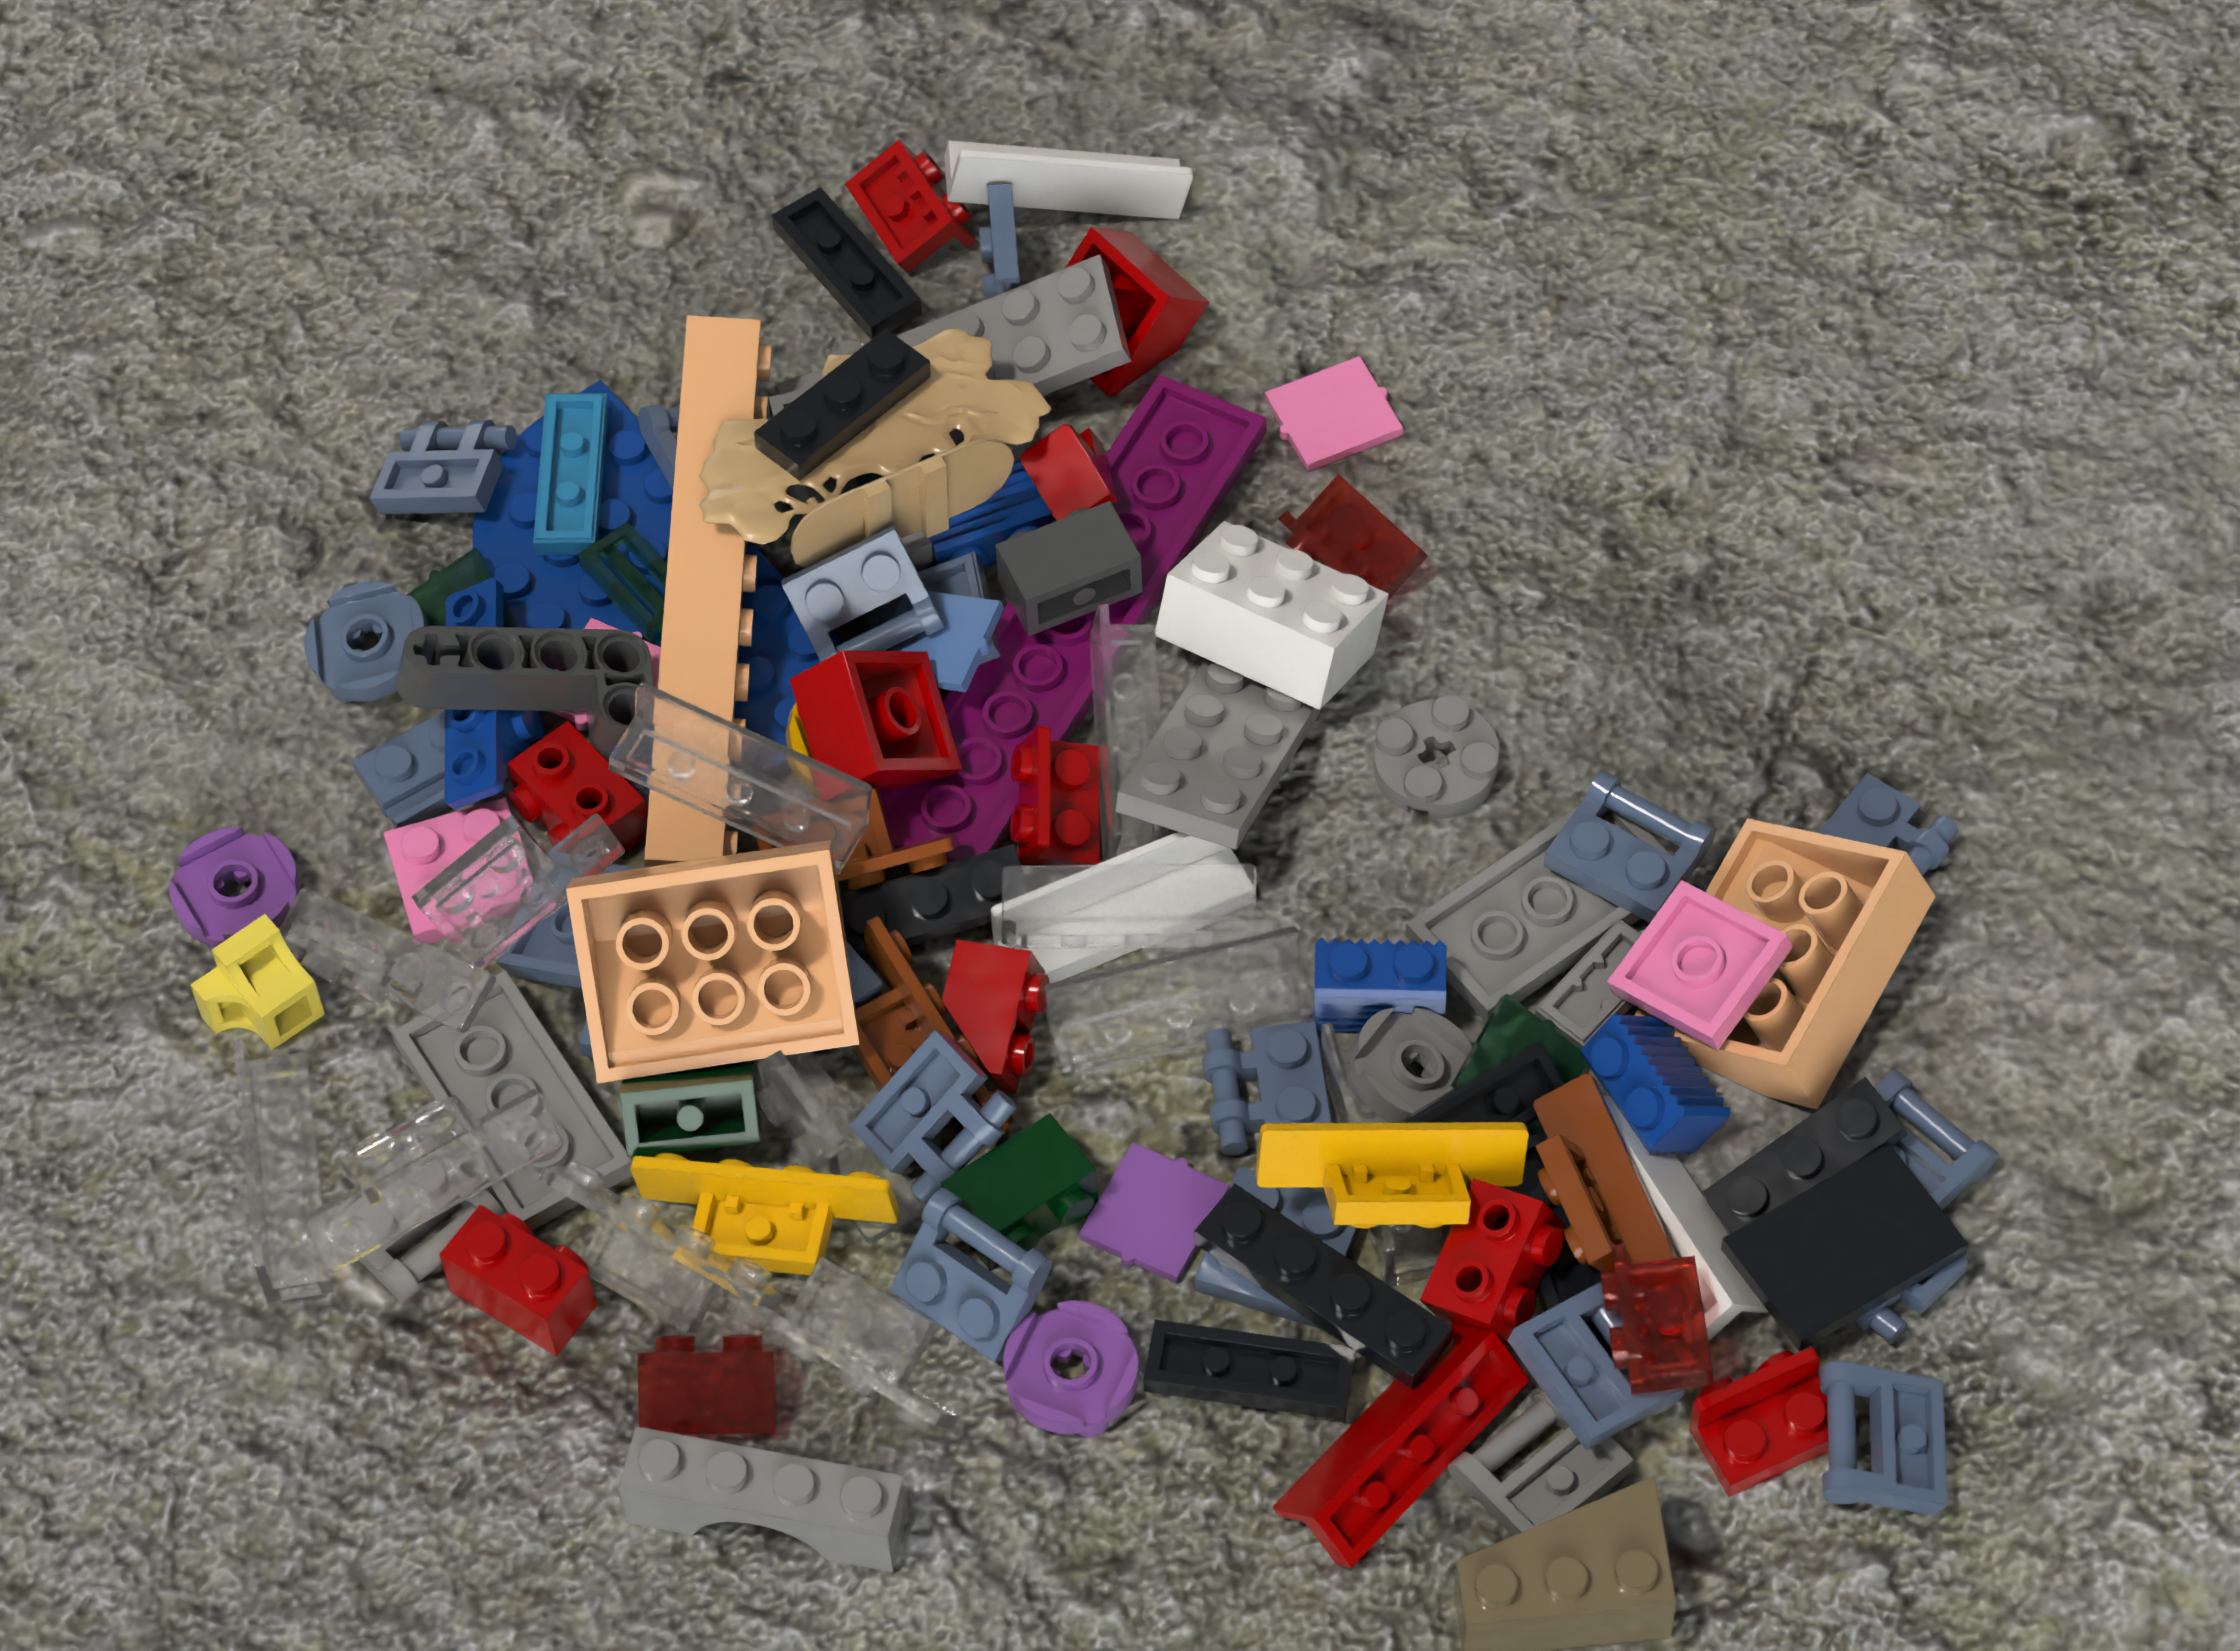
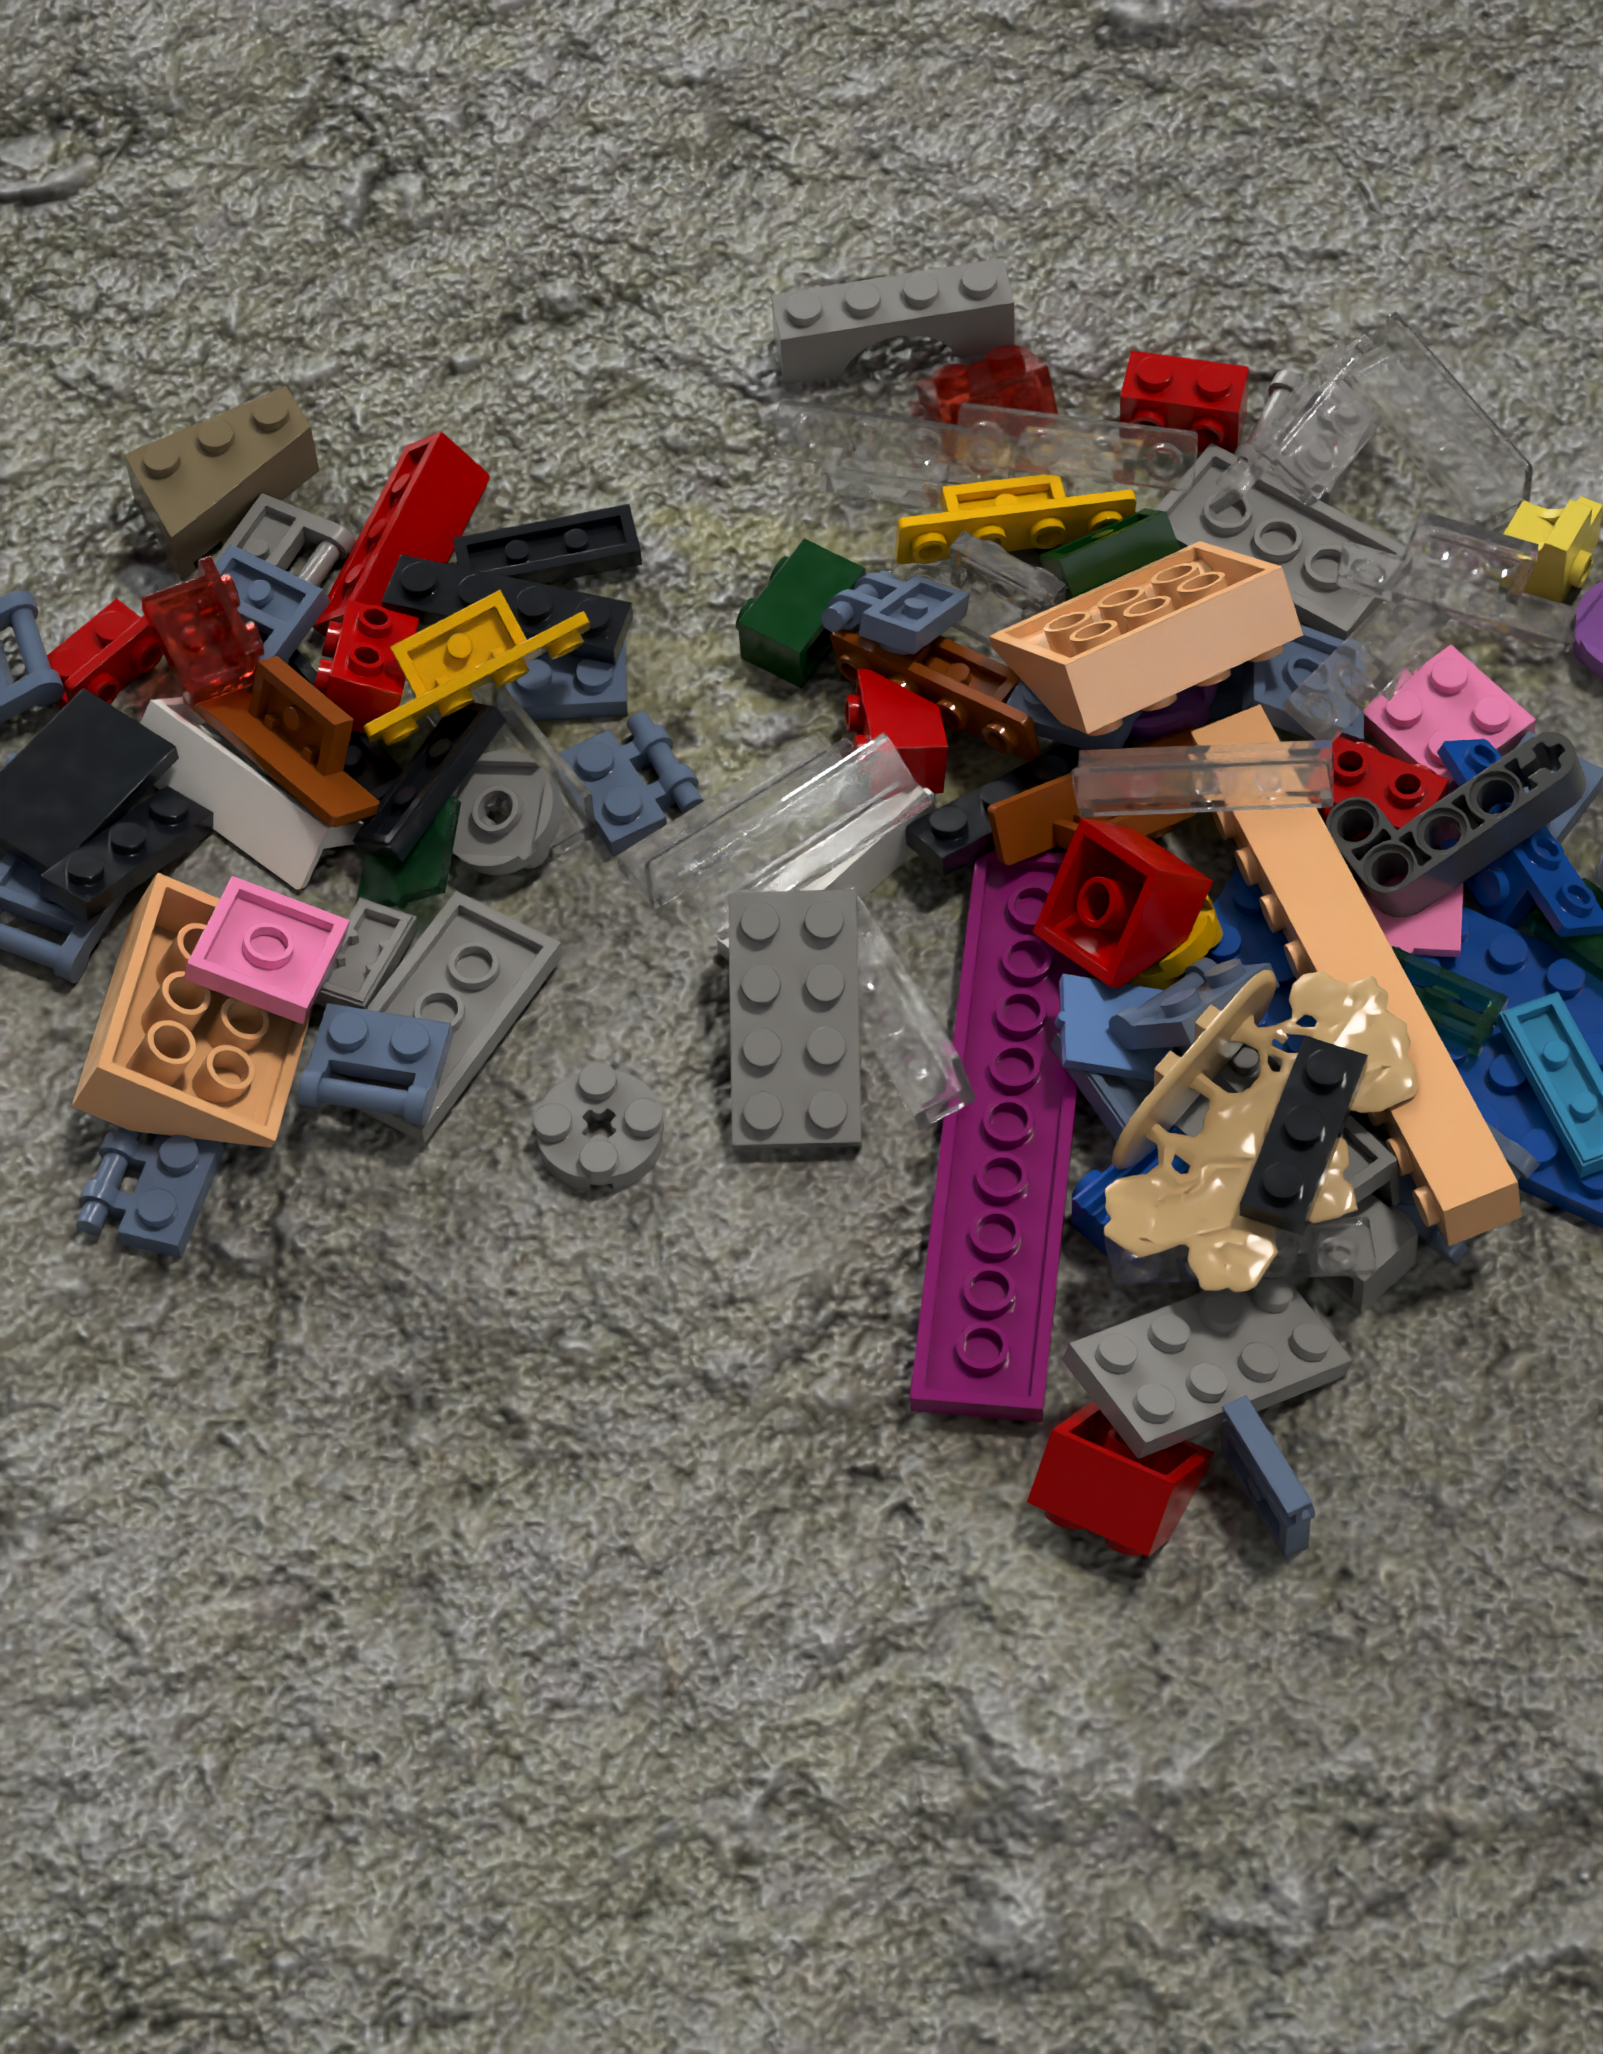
camera: 160 degrees right, 0 degrees up
black plate [772,187,922,340] -> none
red bracket [845,140,977,274] -> none
sand blue plate [889,1187,1053,1362] -> none
white panel [944,140,1193,220] -> none
dark grey brick [995,501,1142,636] -> none
medium lavender plate [1003,1300,1139,1437] -> none
red bracket [1010,725,1099,872] -> none
red slope [1020,424,1117,521] -> none
medium lavender piece [1079,1142,1230,1283] -> none
white brick [1154,521,1389,710] -> none
bright pink piece [1265,356,1403,472] -> none
clear red bracket [1278,474,1428,601] -> none
blue brick [1314,938,1447,1031] -> none
blue brick [1580,1014,1731,1155] -> none

